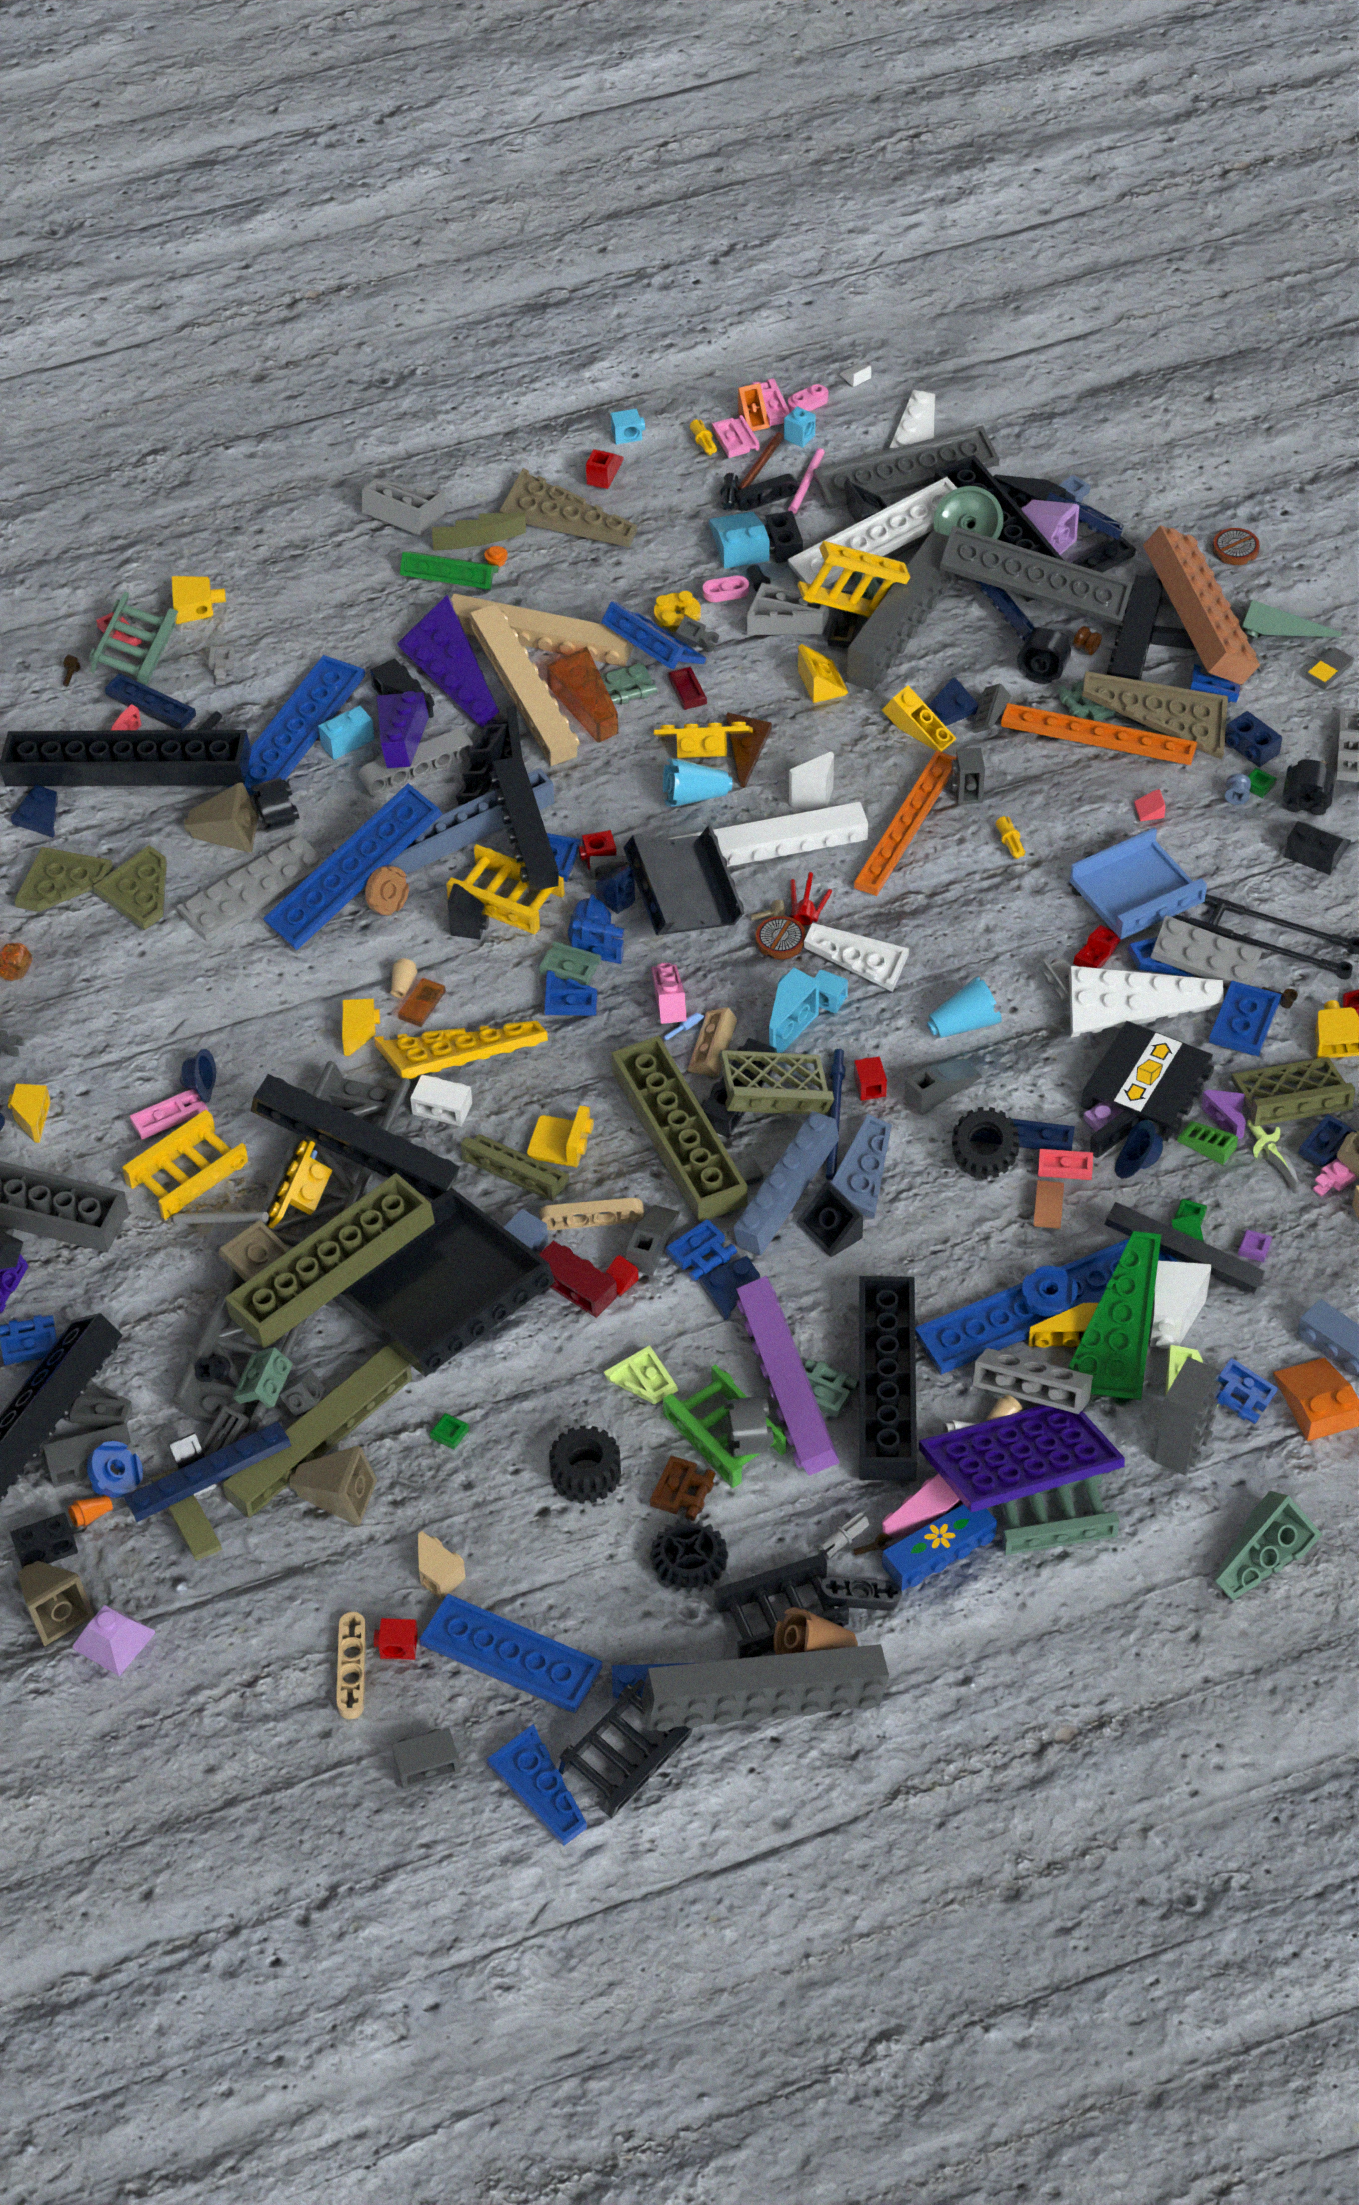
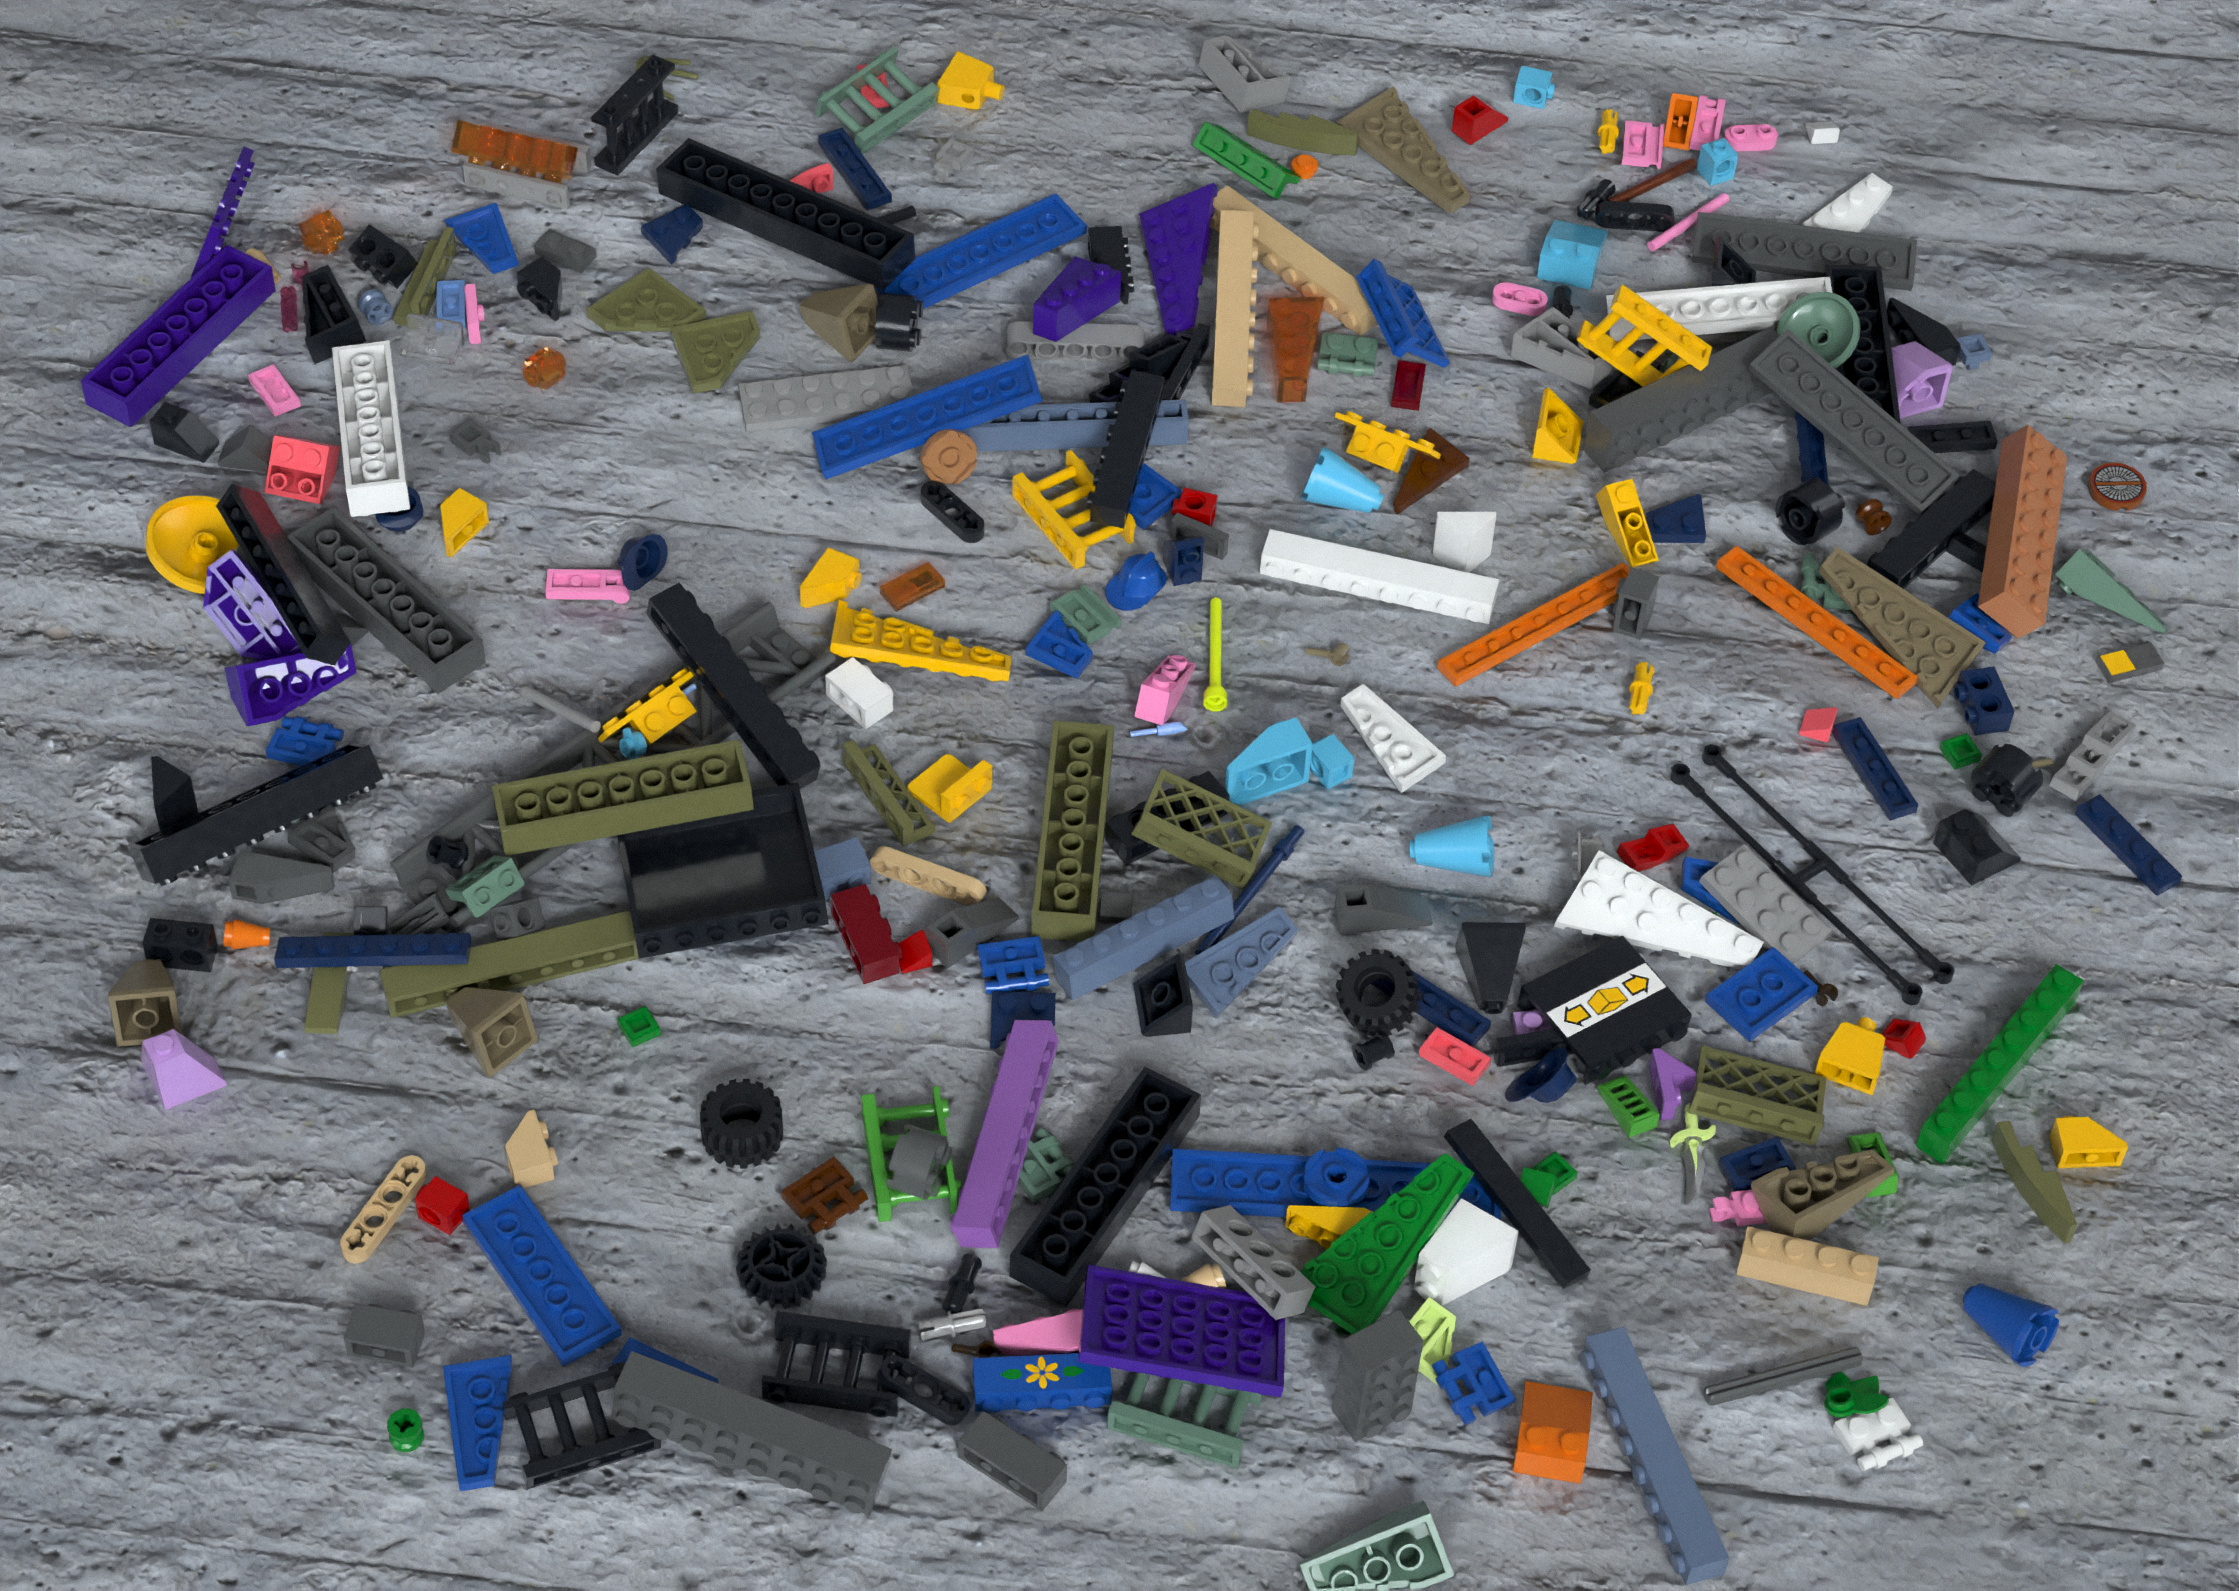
camera: 25 degrees right, 0 degrees up
dark brown hand [63,654,81,687] -> none
blue plate [87,1441,143,1498] -> none
yellow fence [122,1109,248,1220] -> none
dark tan plate [218,1220,290,1282] -> none
medium azure brick [318,705,375,760] -> none
tan cone [391,958,417,998] -> none
black slope [448,883,489,940] -> none
blue plate [572,919,624,964] -> none
yellowish green wing [604,1345,678,1405] -> none
black panel [623,825,745,936] -> none
yellow plate [654,591,701,632] -> none
dark grey plate [674,616,719,652] -> none
tan slope [687,1007,737,1077] -> none
tile [755,916,806,960] -> none
black brick [764,511,803,563] -> none
medium nougat cone [774,1607,858,1655] -> none
red plant [790,872,832,926] -> none
red brick [854,1056,887,1101] -> none
dark grey slope [971,683,1011,733] -> none
nougat slope [1033,1180,1064,1229] -> none
dark blue wing [1046,492,1124,540] -> none
medium blue panel [1070,828,1207,940] -> none
sand blue wheel [1225,773,1251,805] -> none
medium lavender tile [1238,1229,1272,1263] -> none
none -> green wheel [387,1408,424,1452]
none -> medium azure plate [619,728,647,760]
none -> black beam [921,481,985,543]
none -> black axle [942,1254,982,1314]
none -> dark grey brick [958,1411,1067,1511]
none -> neon yellow piece [1203,597,1227,712]
none -> black bush [1352,1031,1395,1071]
none -> black slope [1455,922,1526,1014]
none -> dark blue plate [1832,717,1918,821]

